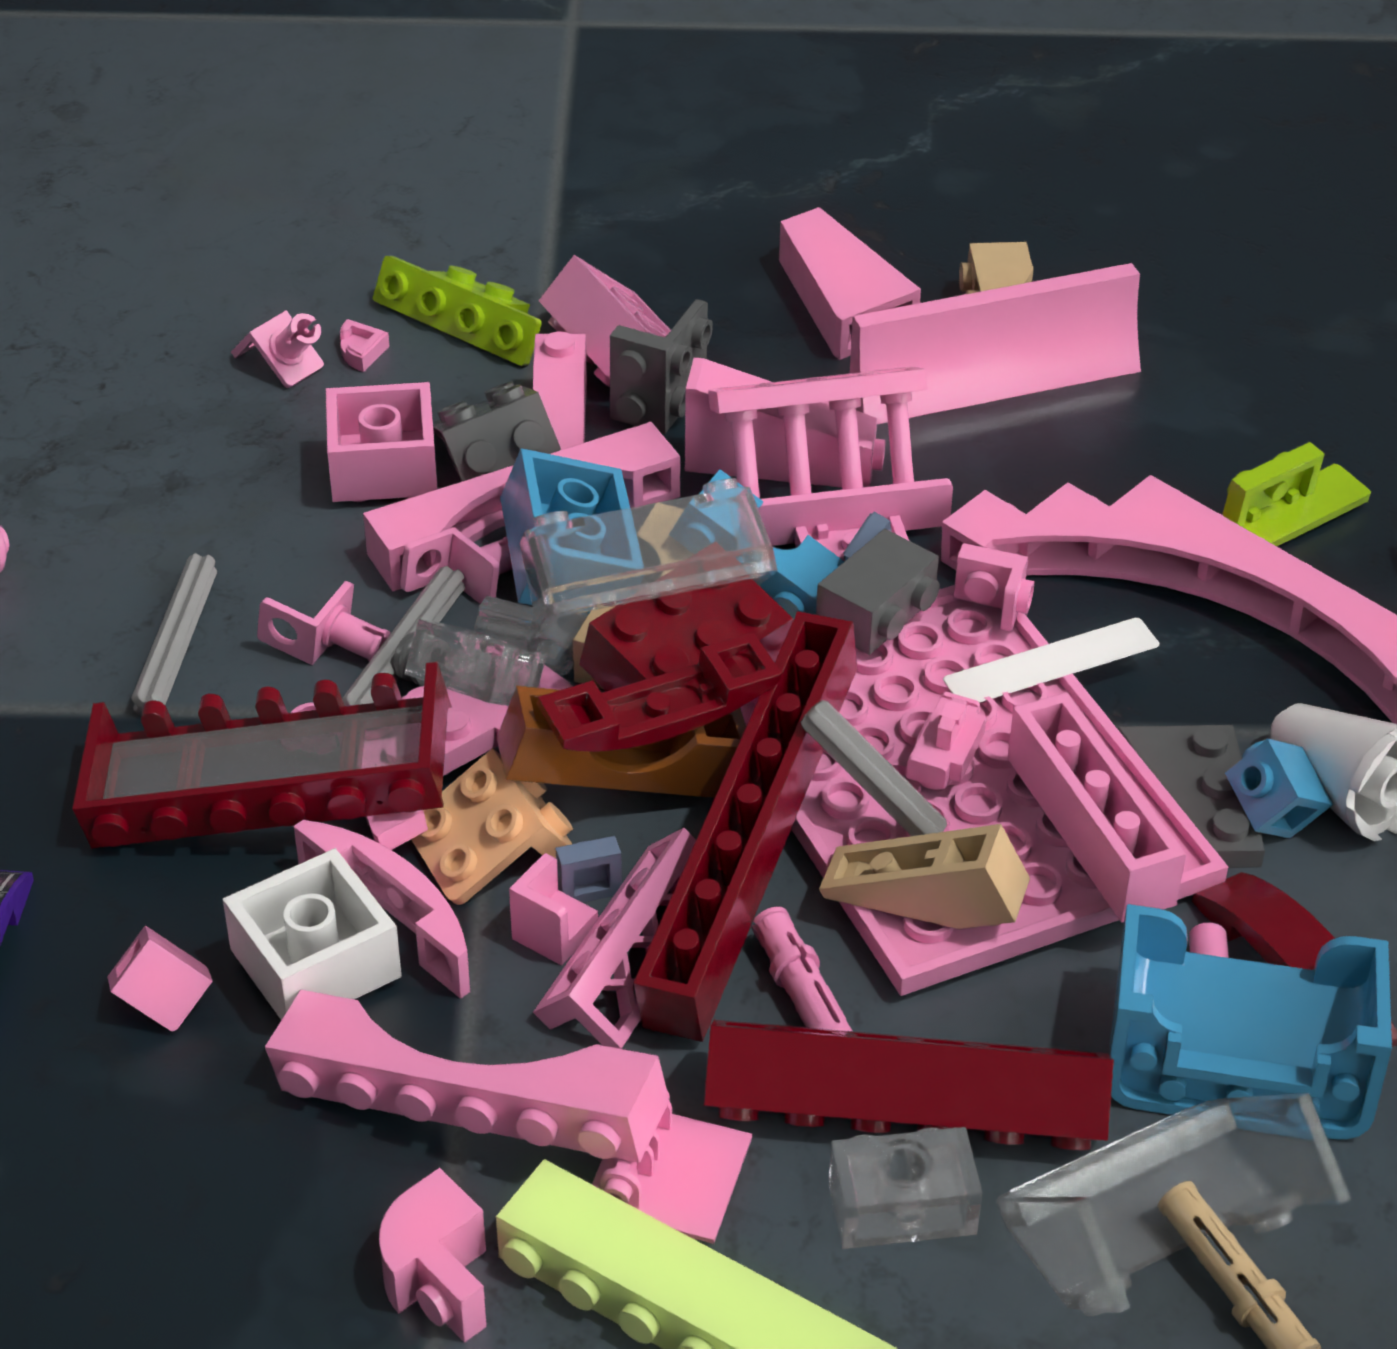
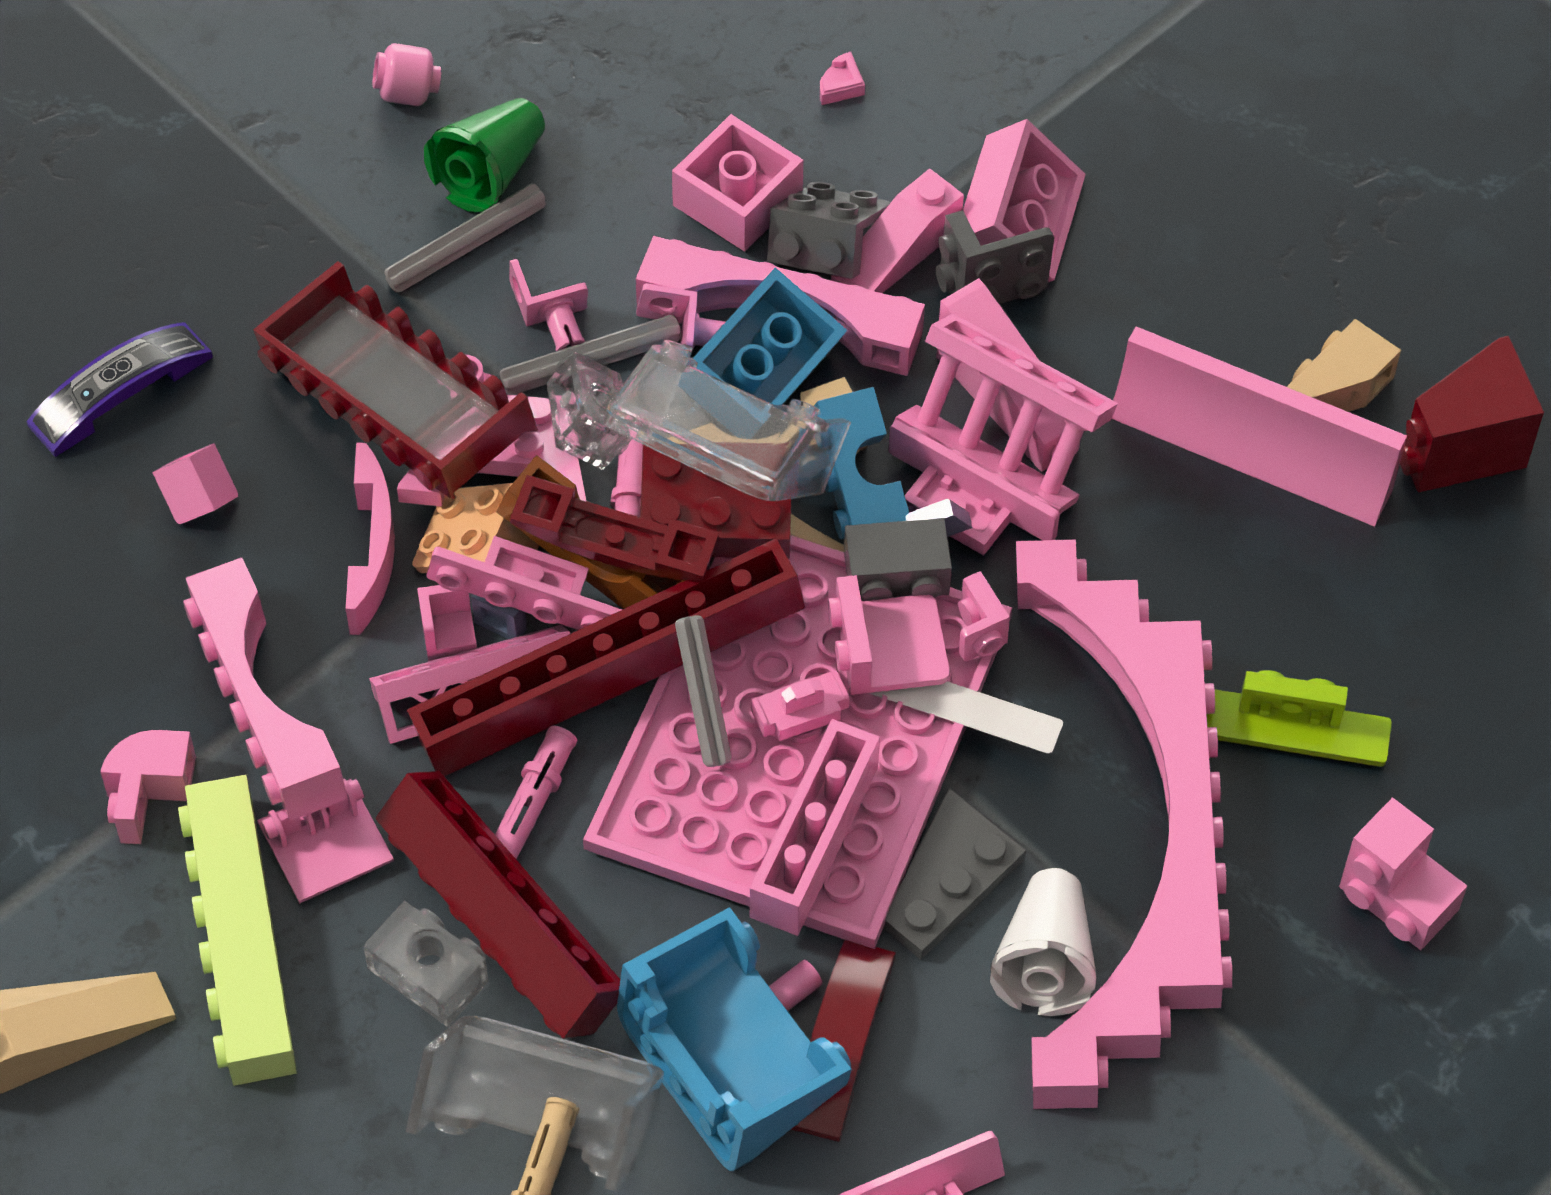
camera: 45 degrees right, 15 degrees up
white brick [223,848,402,1020] -> none
bright pink bracket [231,310,324,388] -> none
lime bracket [373,256,542,366] -> none
bright pink slope [779,207,921,360] -> none
tan slope [819,824,1030,929] -> none
dark azure brick [1225,738,1333,838] -> none
none -> green cone [424,98,545,212]
none -> bright pink bracket [426,536,622,630]
none -> bright pink bracket [828,575,949,695]
none -> dark red slope [1400,336,1544,493]

